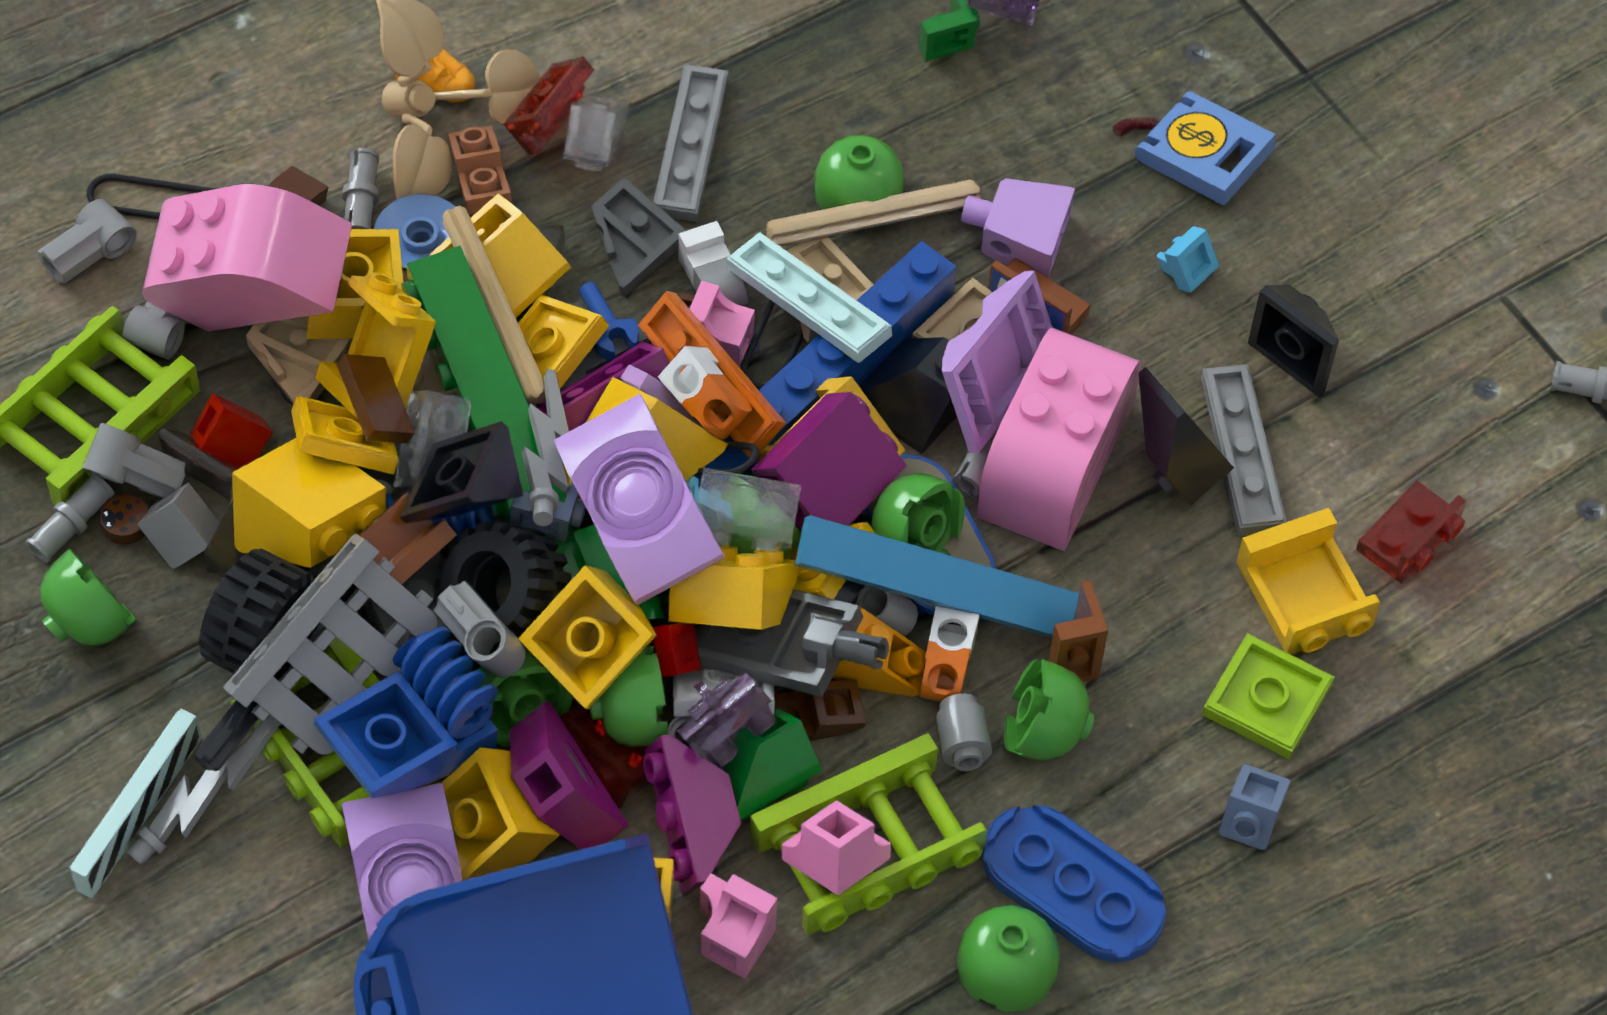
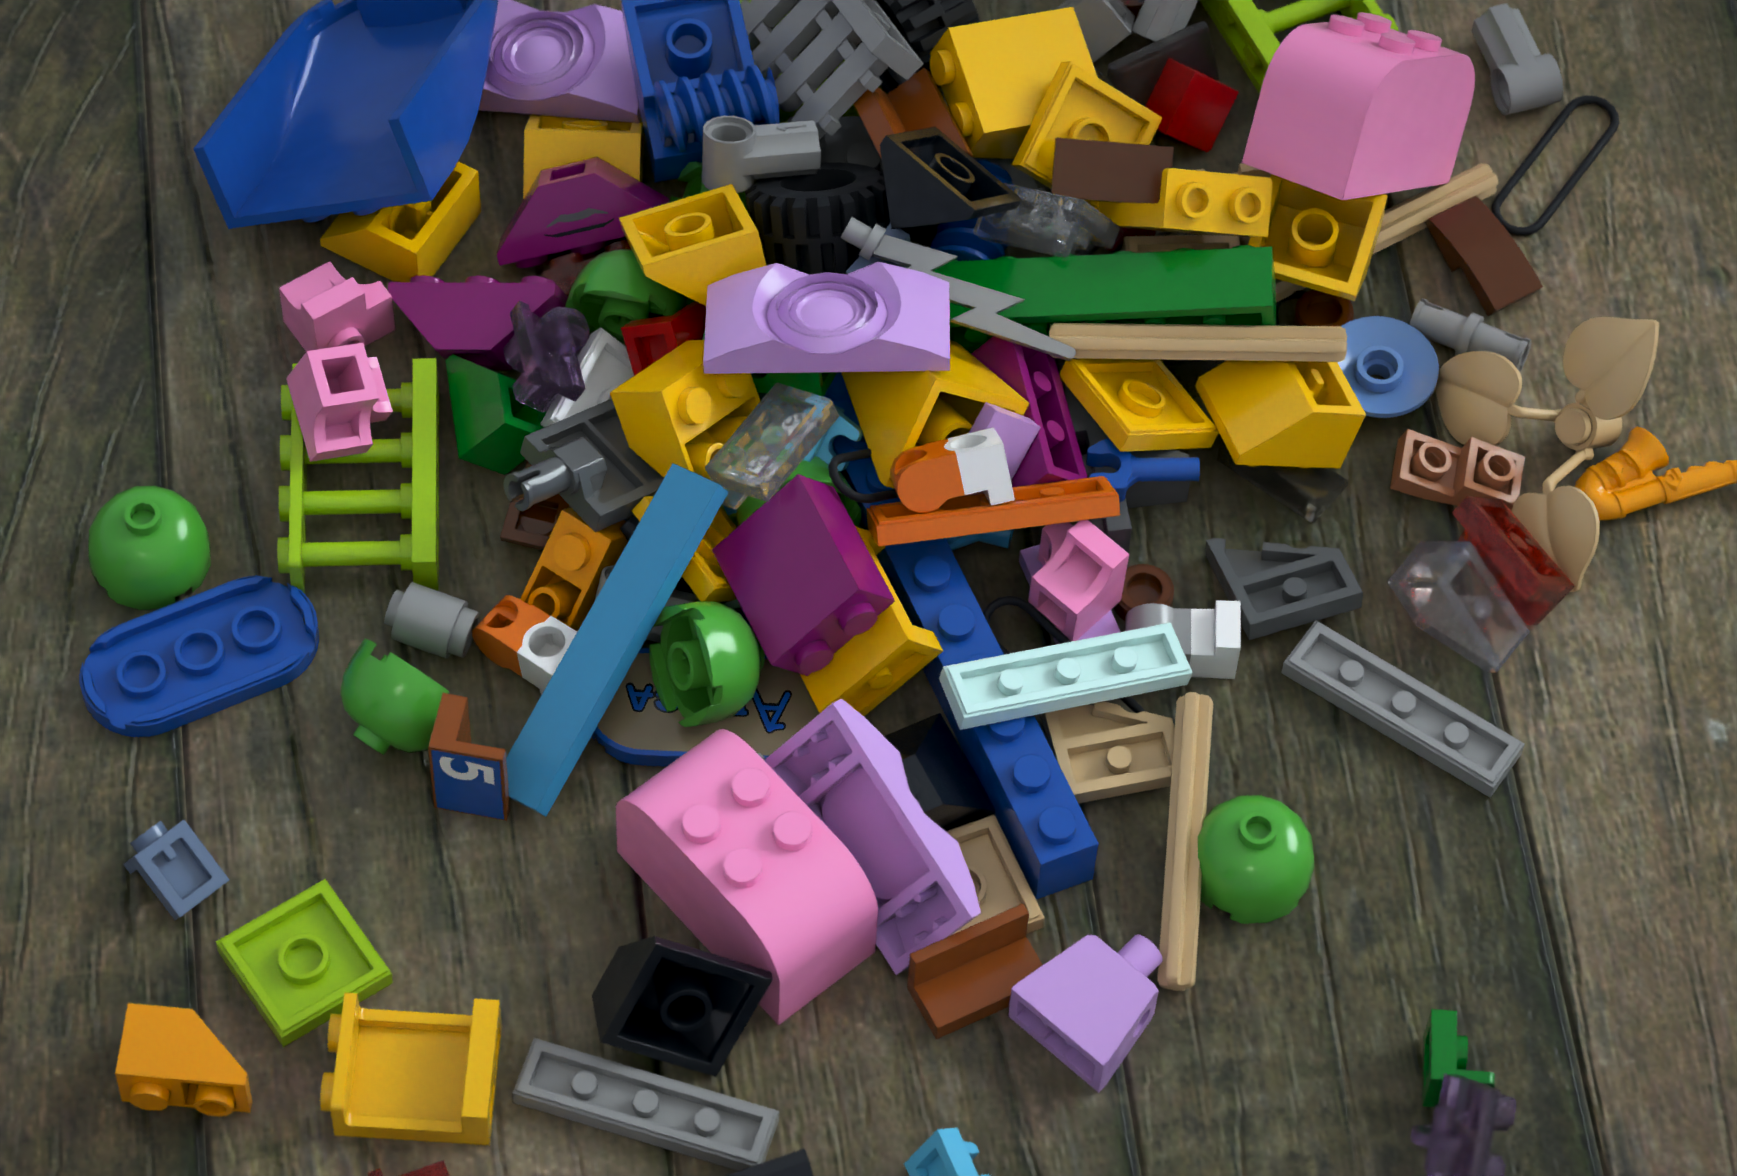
camera: 115 degrees right, 0 degrees up
none -> light orange slope [115,1003,252,1117]

